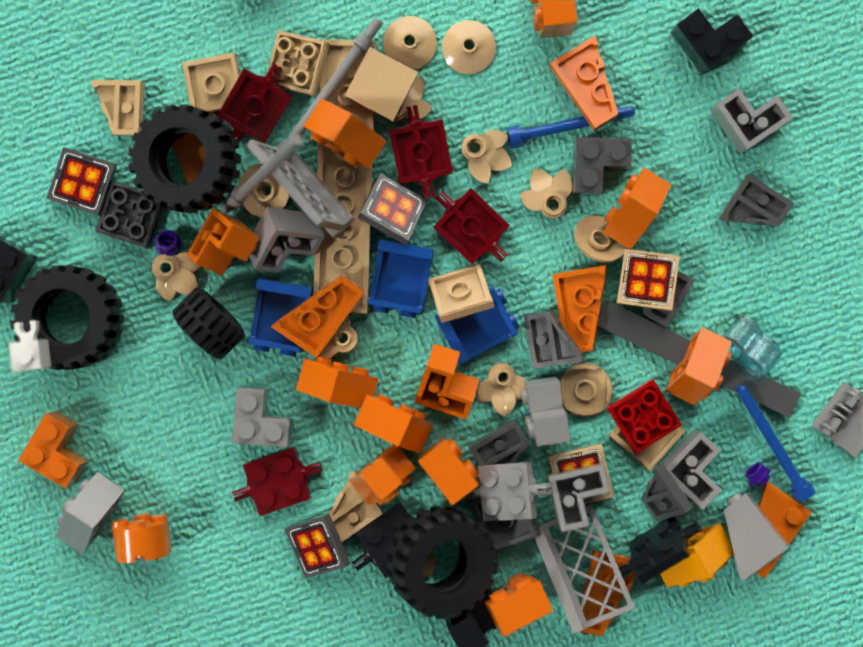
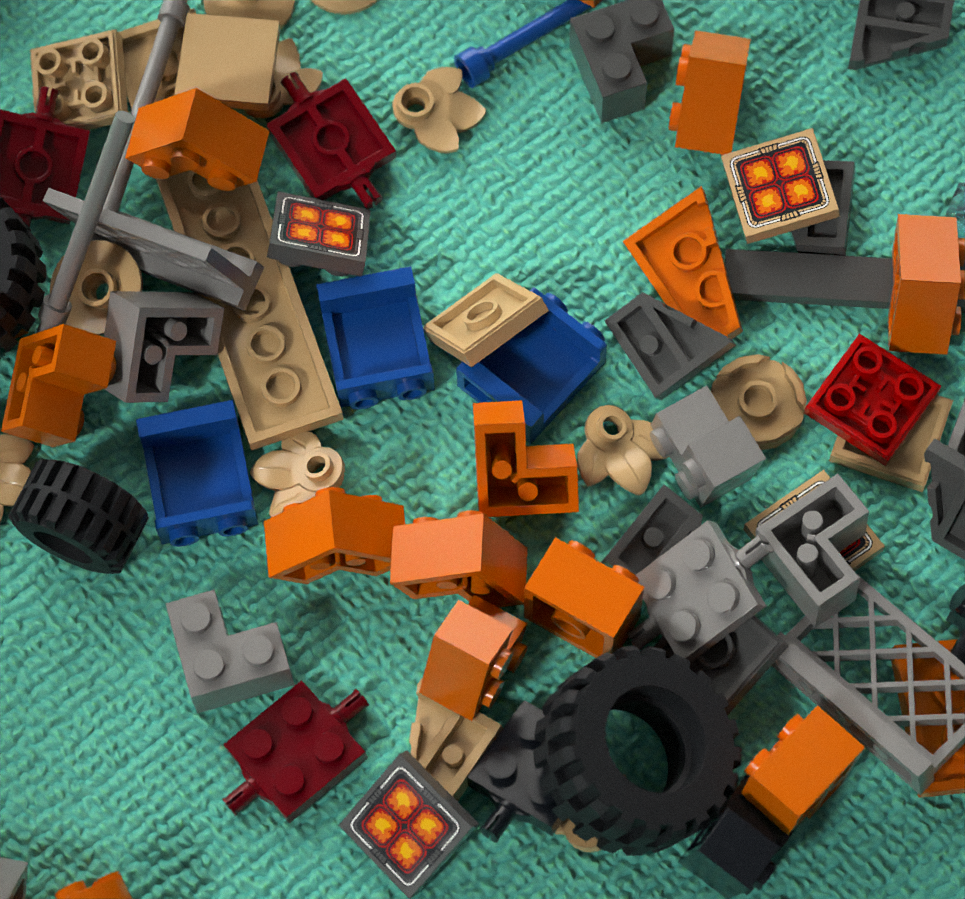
camera: 20 degrees left, 20 degrees down
orange wing [271,275,364,358] -> none
dark red plate [433,188,510,265] -> none
tan plate [520,168,572,219] -> none
tan dish [574,216,626,263] -> none

